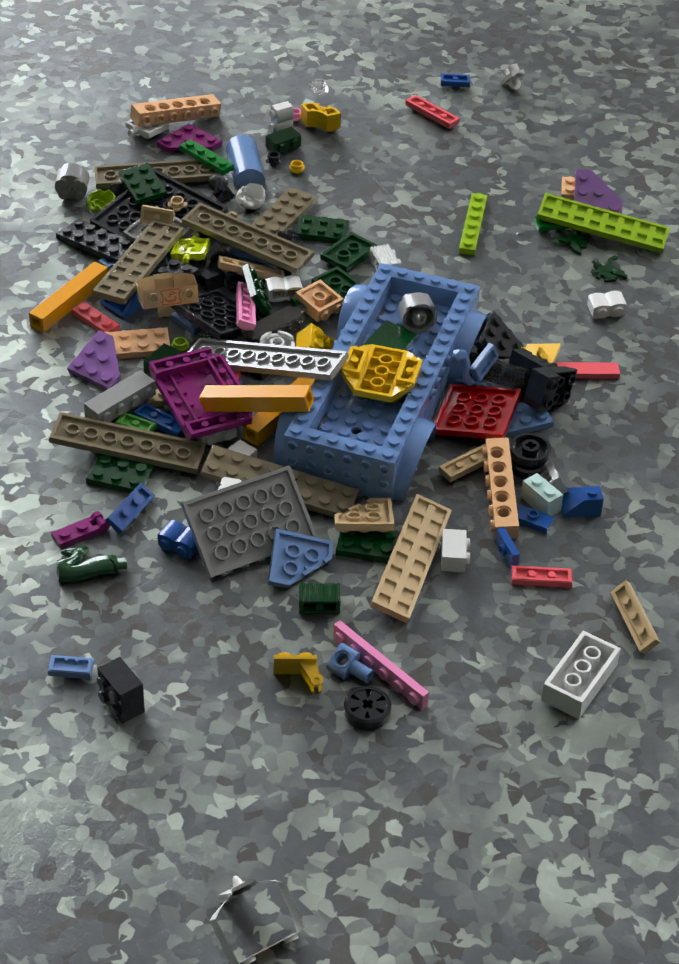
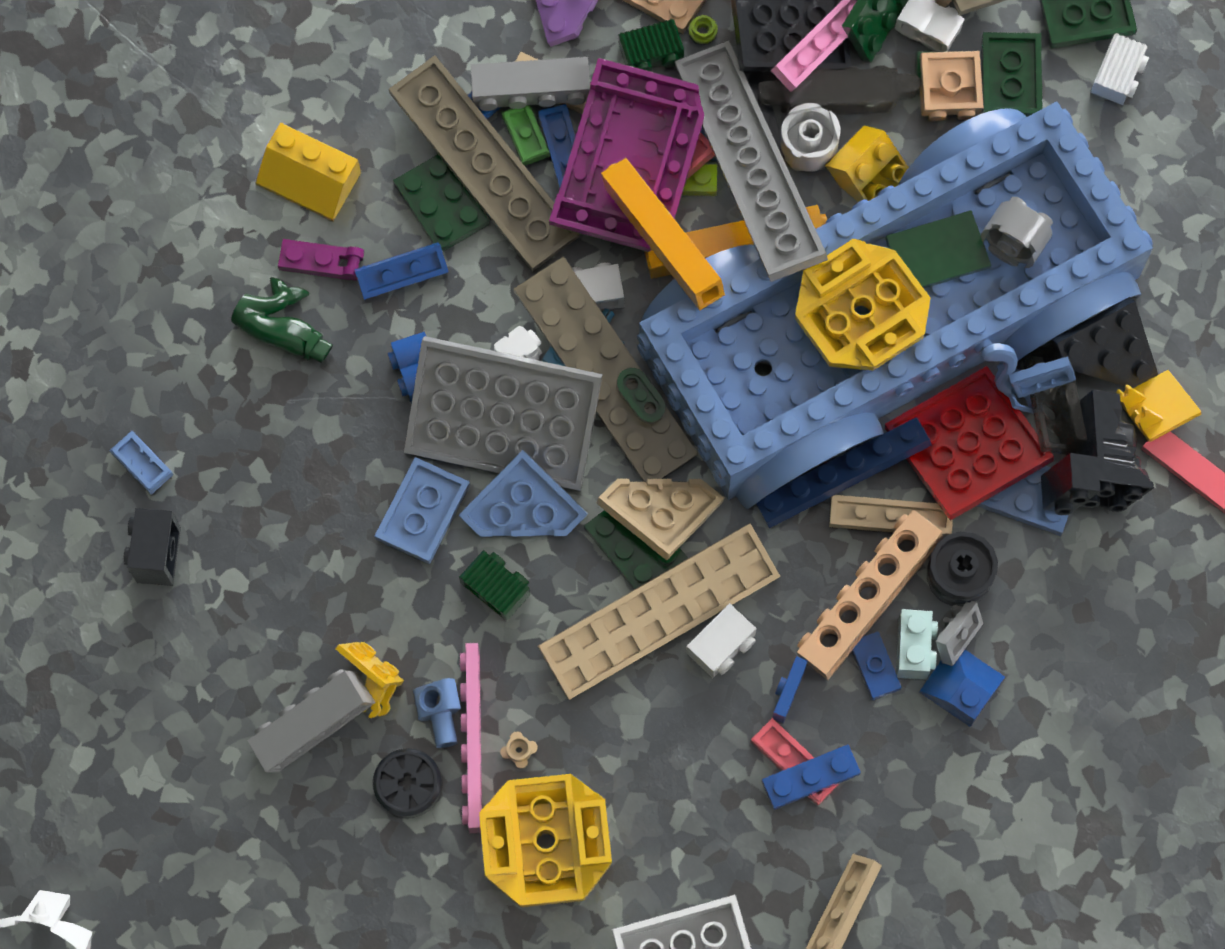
camera: 45 degrees right, 30 degrees up
none -> light grey brick [248,669,376,772]
none -> yellow slope [255,122,361,221]
none -> medium blue plate [374,457,470,564]
none -> yellow piece [479,774,612,907]
none -> tan plate [501,732,538,768]
none -> dark green plate [617,368,666,424]
none -> dark blue plate [756,417,932,528]
none -> blue plate [761,744,861,810]

